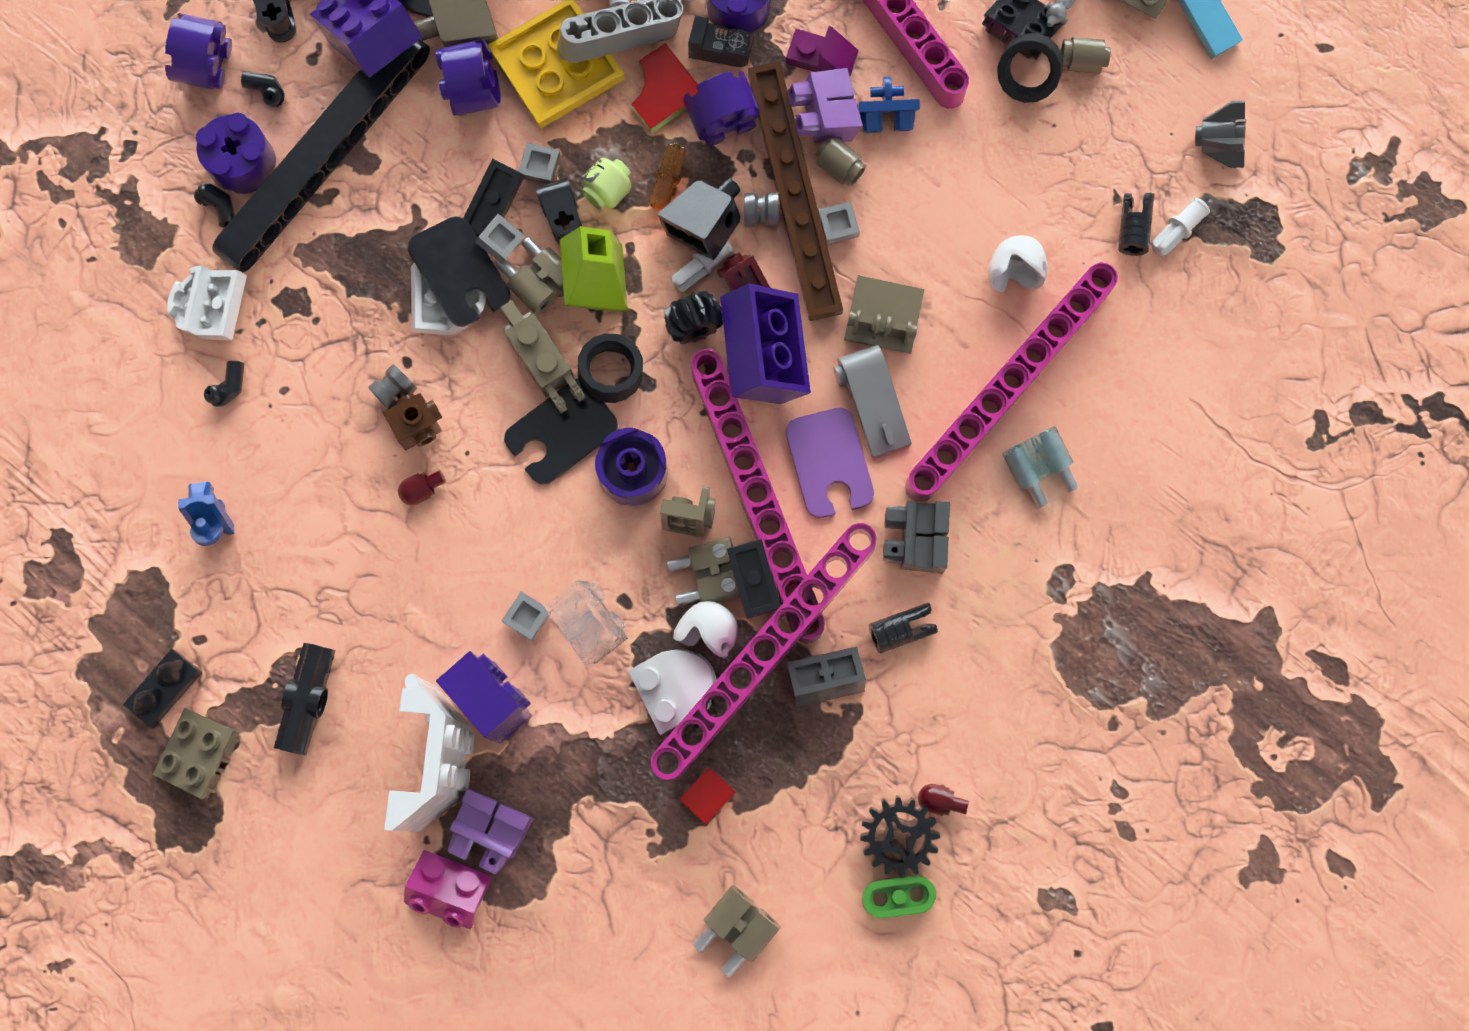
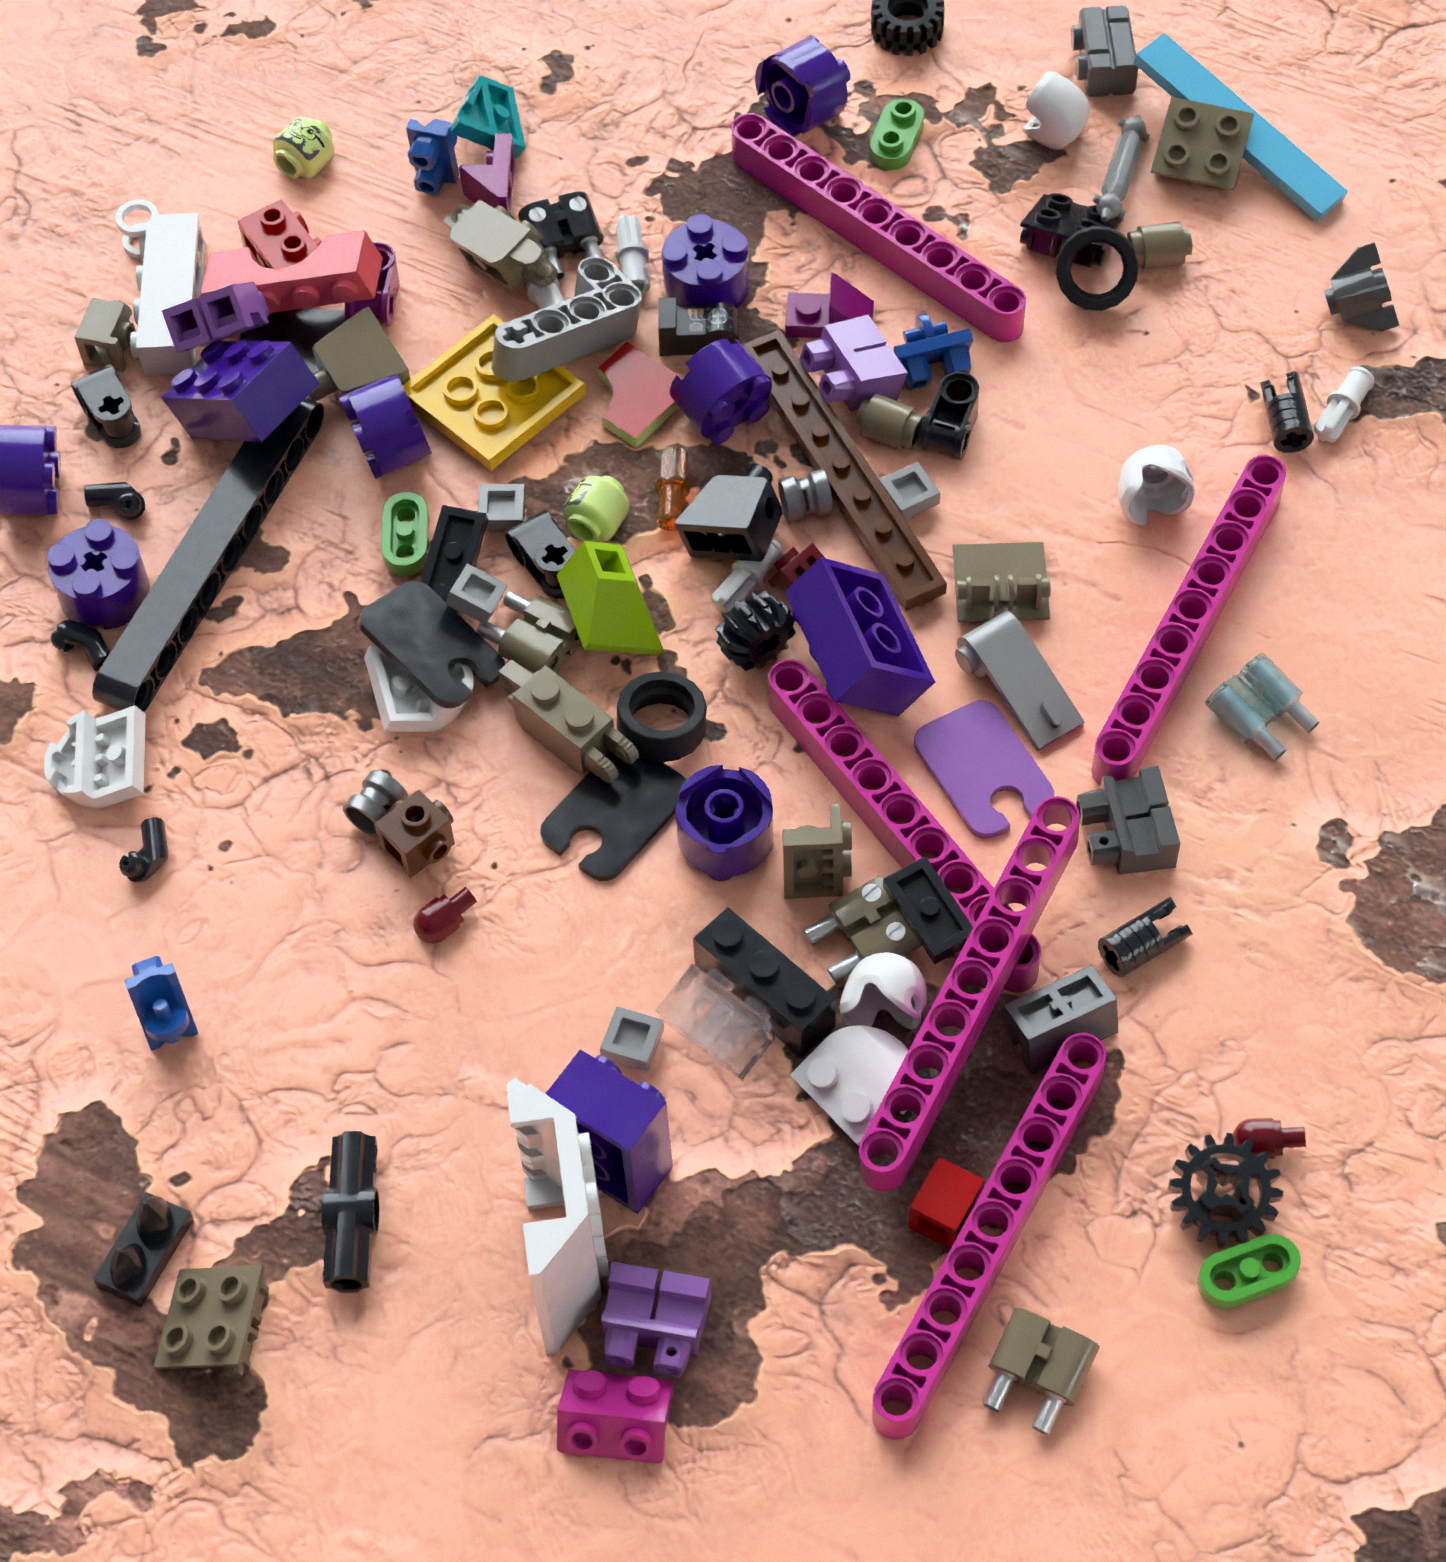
camera: 10 degrees left, 20 degrees down
none -> bright green plate [381,492,430,576]
none -> black brick [693,907,836,1058]
none -> dark pink beam [872,1033,1106,1440]
none -> black piece [917,372,979,460]

